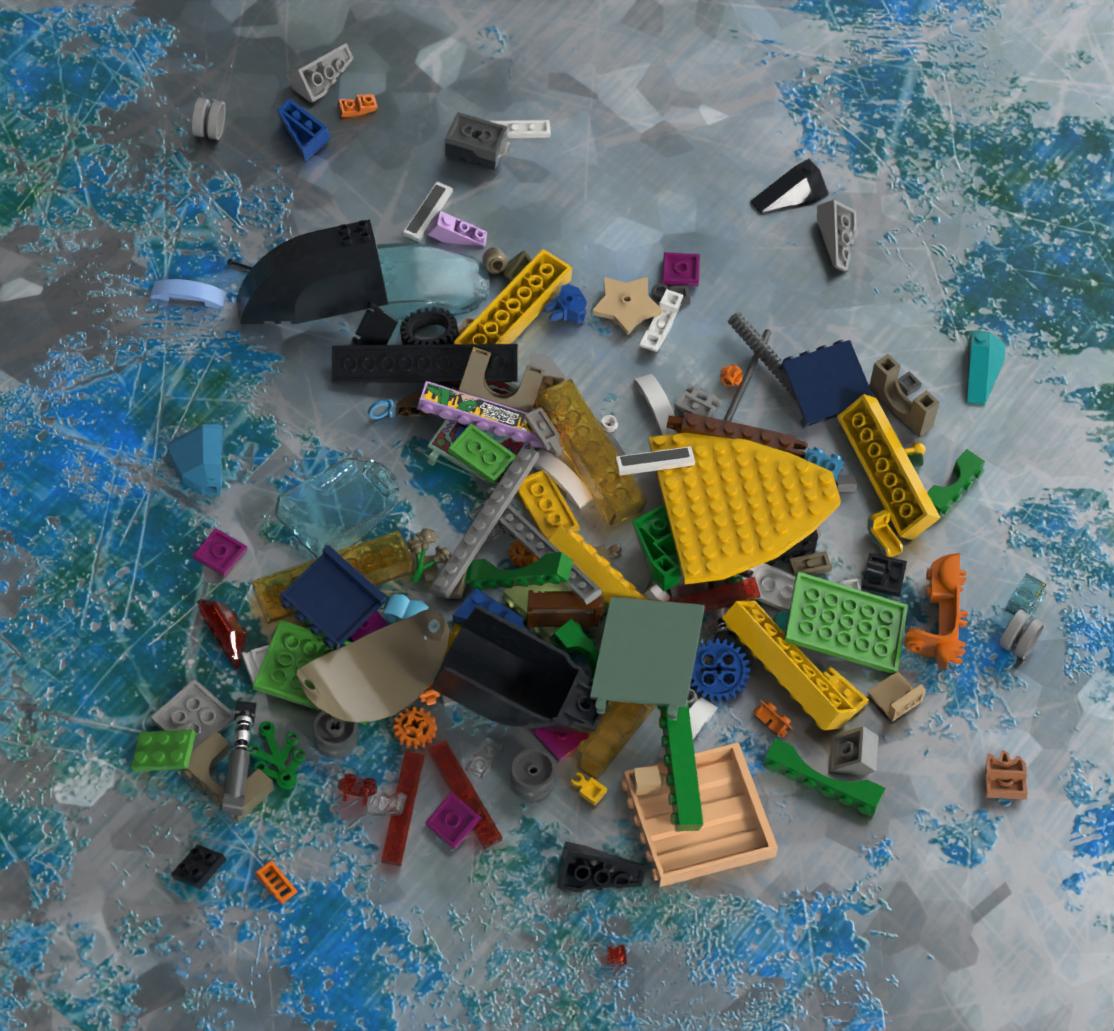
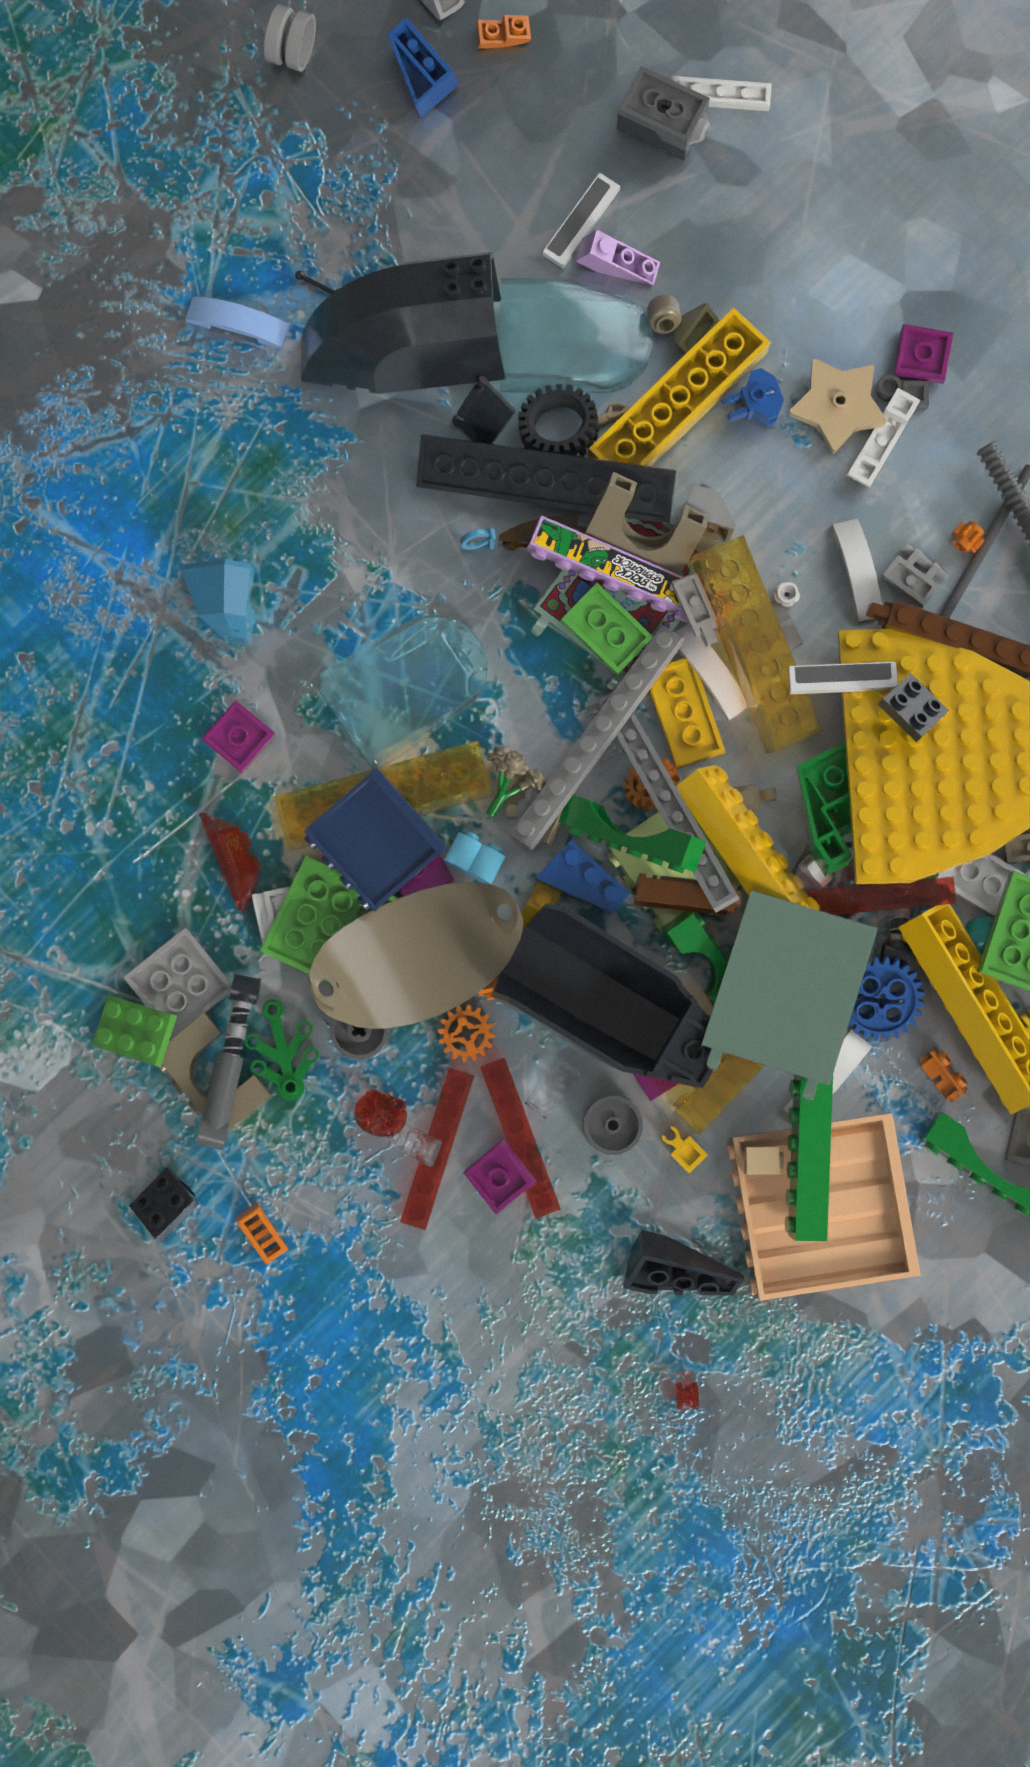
camera: 15 degrees right, 25 degrees up
none -> black plate [878,673,949,742]

